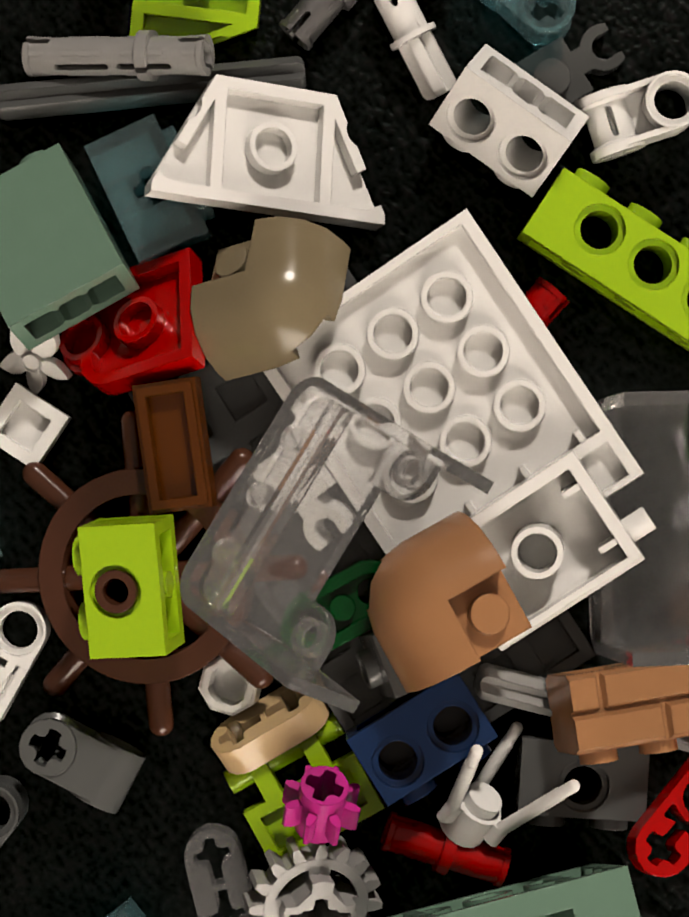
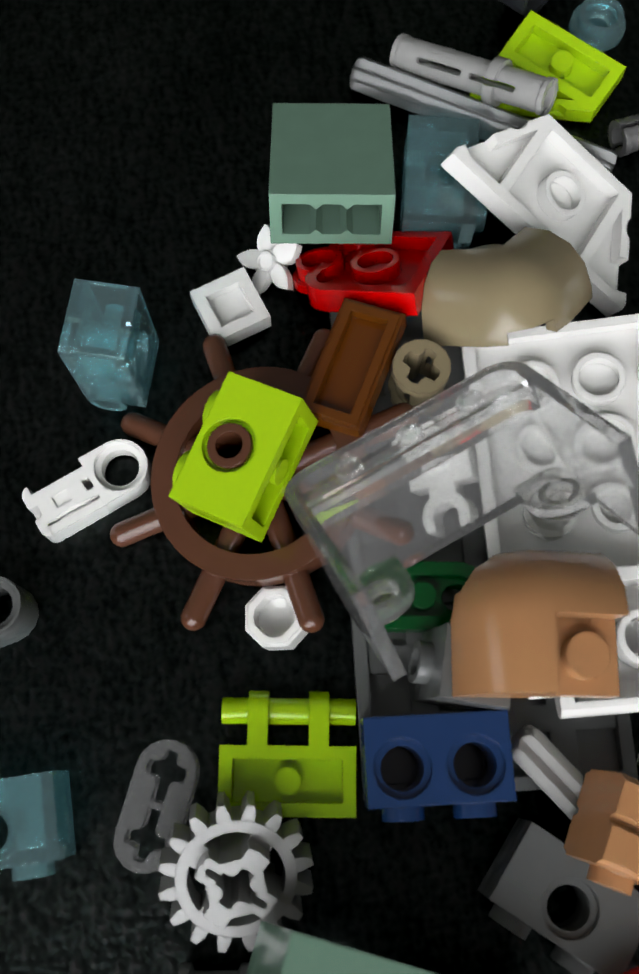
camera: 20 degrees right, 15 degrees down
dark grey piece [19,711,146,814] -> none
tan beam [210,679,329,775] -> none
dark pink gear [282,765,361,846] -> none
red pin [380,811,512,888] -> none
white plant [436,721,580,848] -> none
none -> dark tan bush [387,339,451,415]

